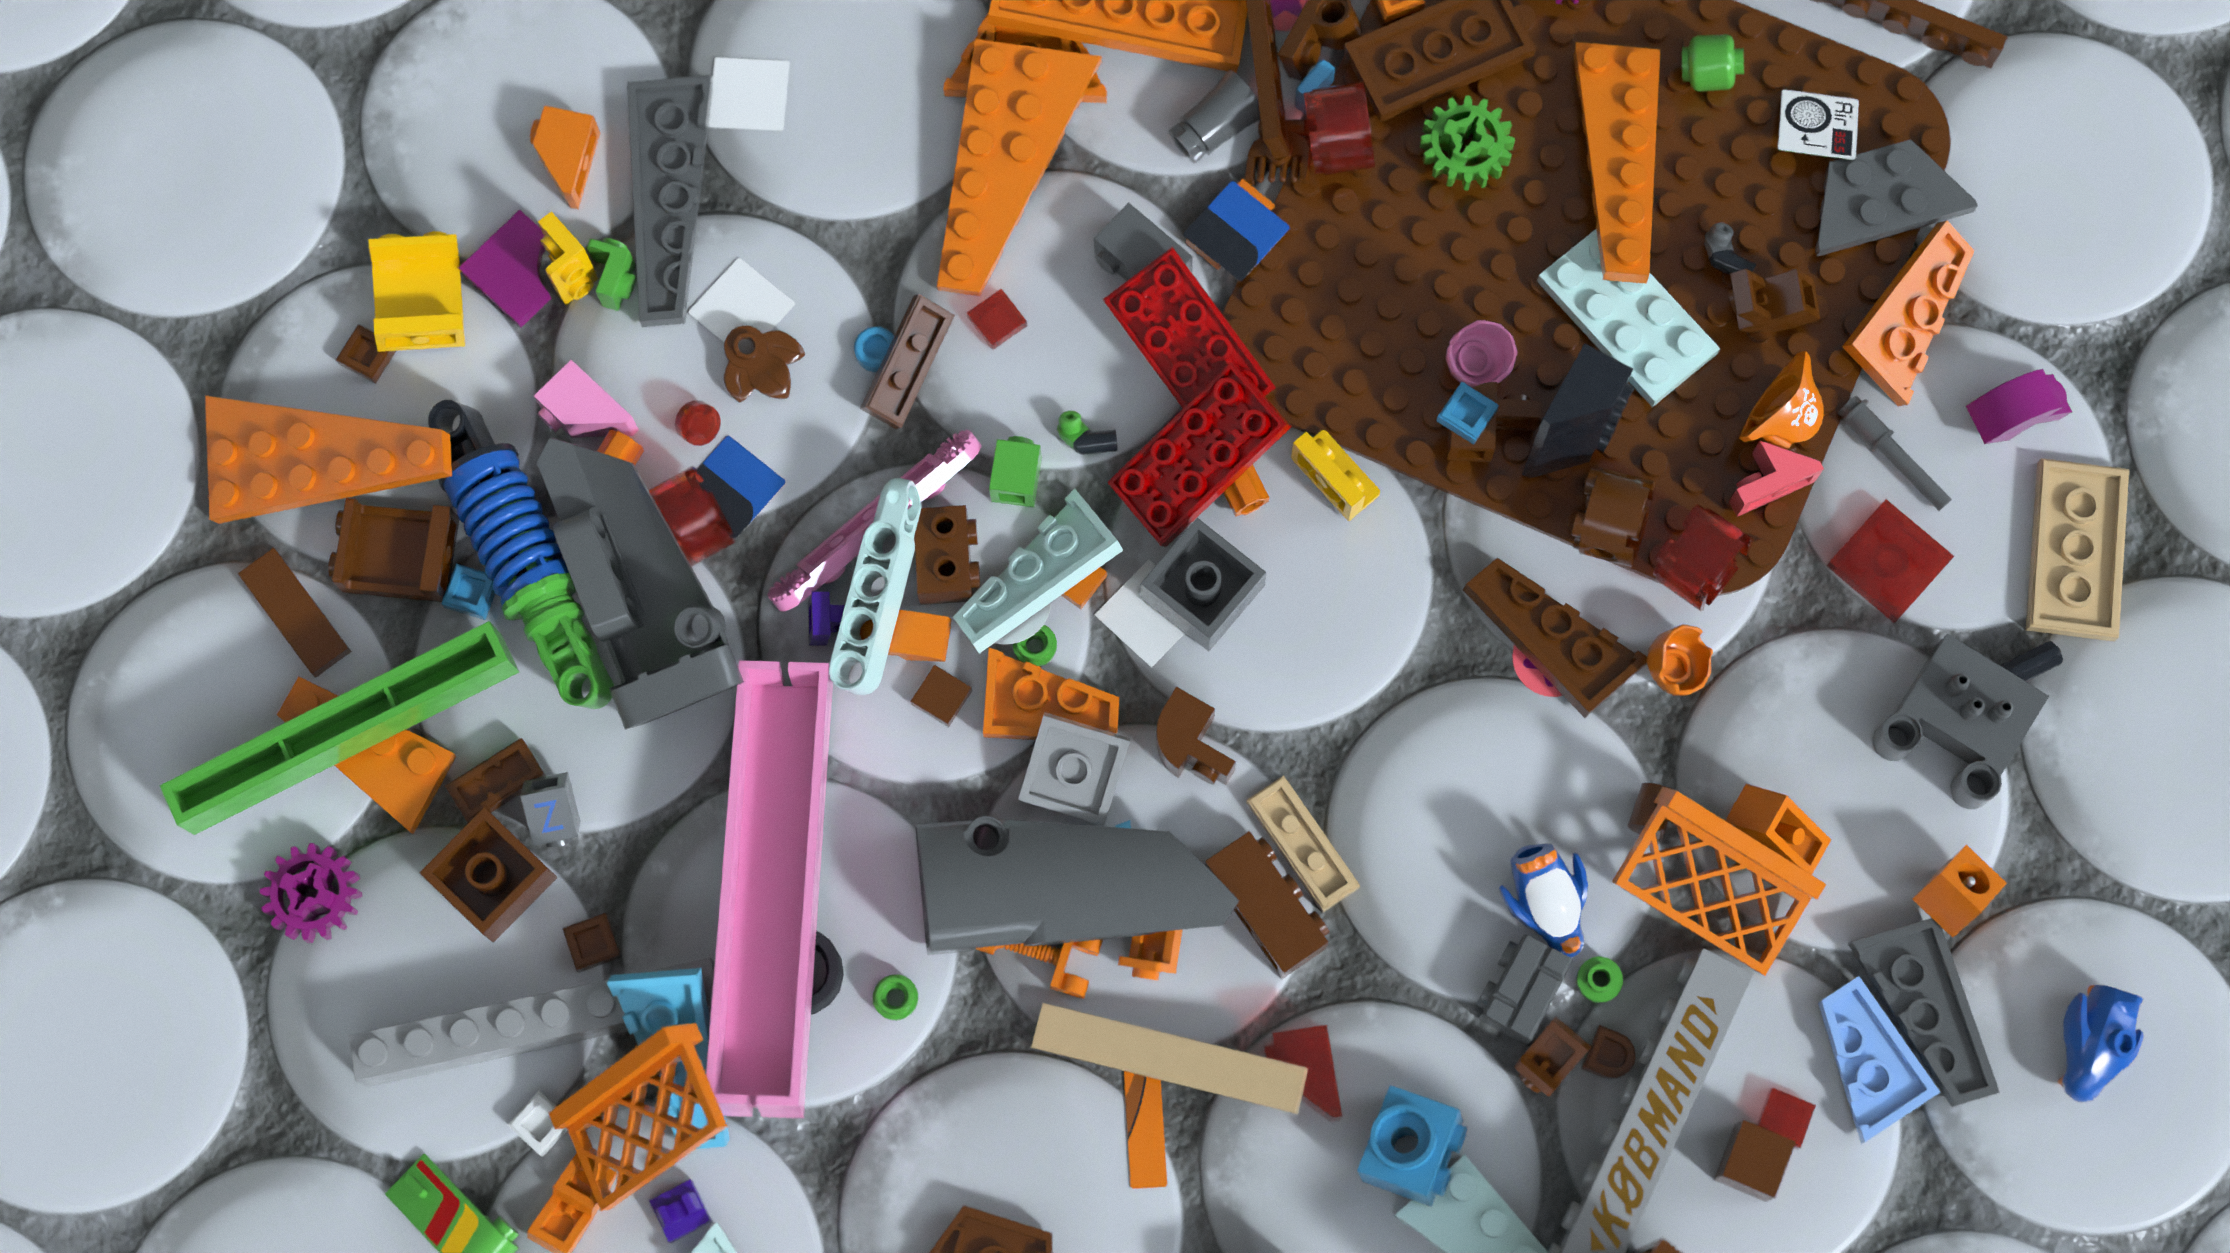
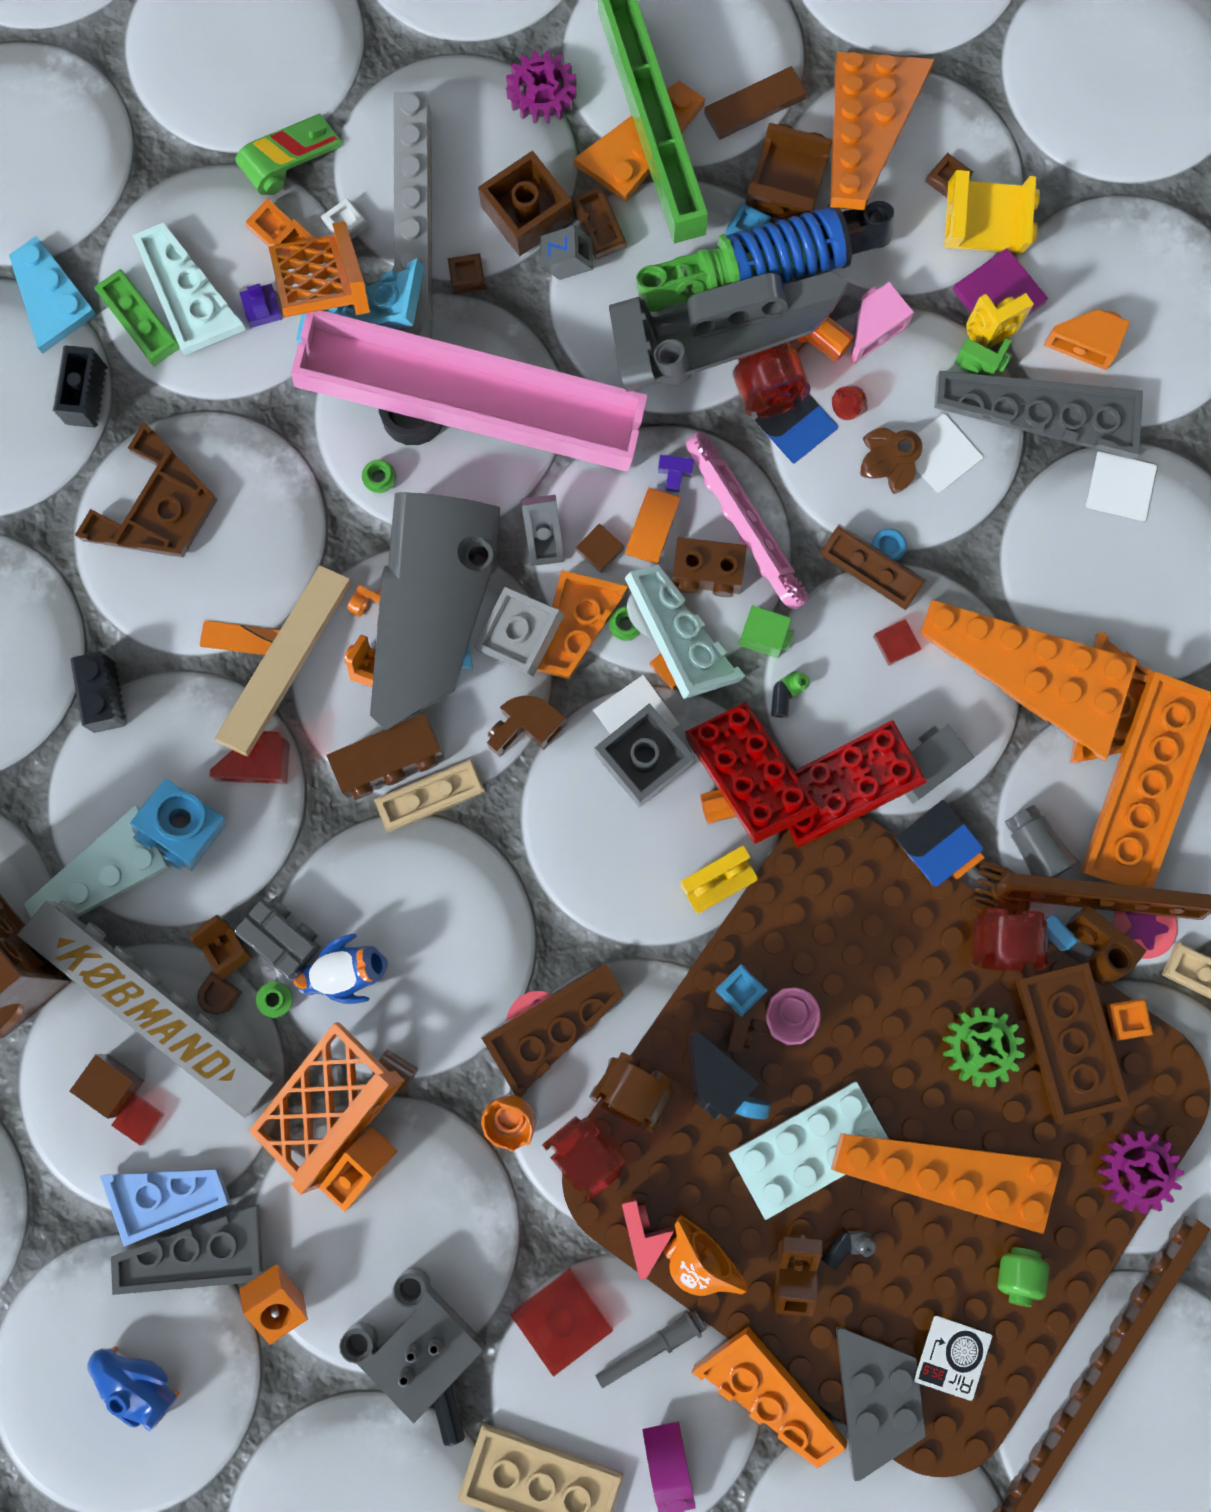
camera: 100 degrees right, 5 degrees up
light aqua piece [829,478,921,695] -> none
none -> dark grey slope [521,494,565,566]

